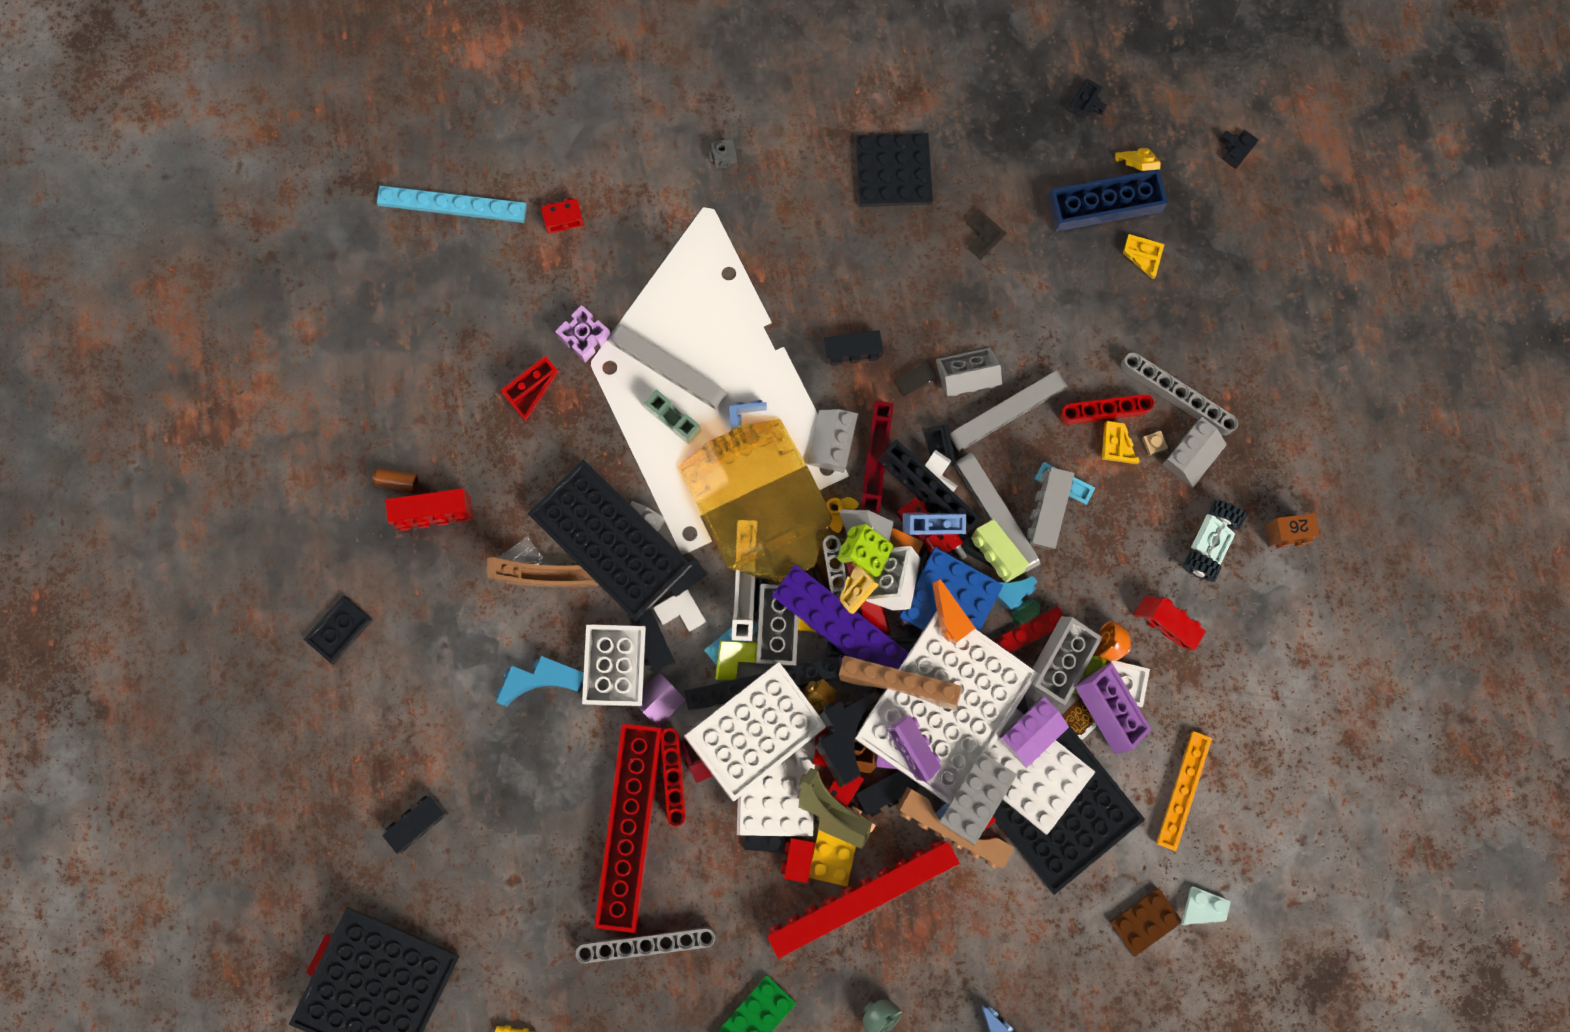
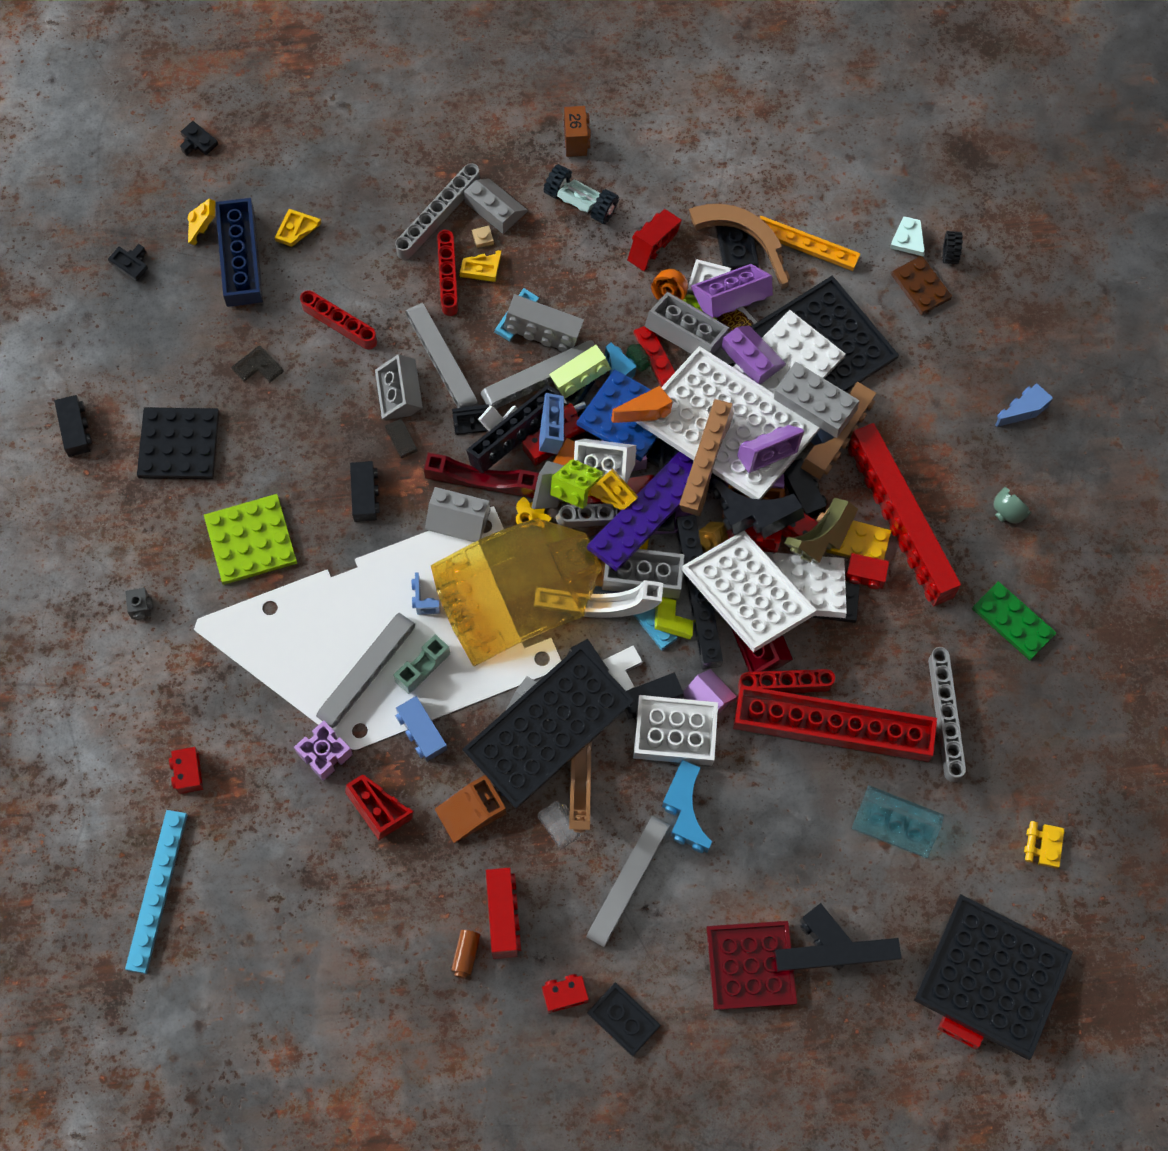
camera: 85 degrees left, 10 degrees down
none -> black brick [54,395,92,457]
none -> lime plate [204,494,297,585]
none -> red beam [300,290,377,350]
none -> medium blue brick [395,696,447,761]
none -> dark orange slope [435,775,507,843]
none -> red brick [542,974,589,1014]
none -> light grey beam [586,816,670,947]
none -> medium nougat arch [689,204,791,289]
none -> dark red plate [706,921,797,1011]
none -> black tile [715,226,759,271]
none -> black tile [775,938,902,972]
none -> clear light blue slope [851,785,944,858]
none -> black tyre [942,231,963,265]

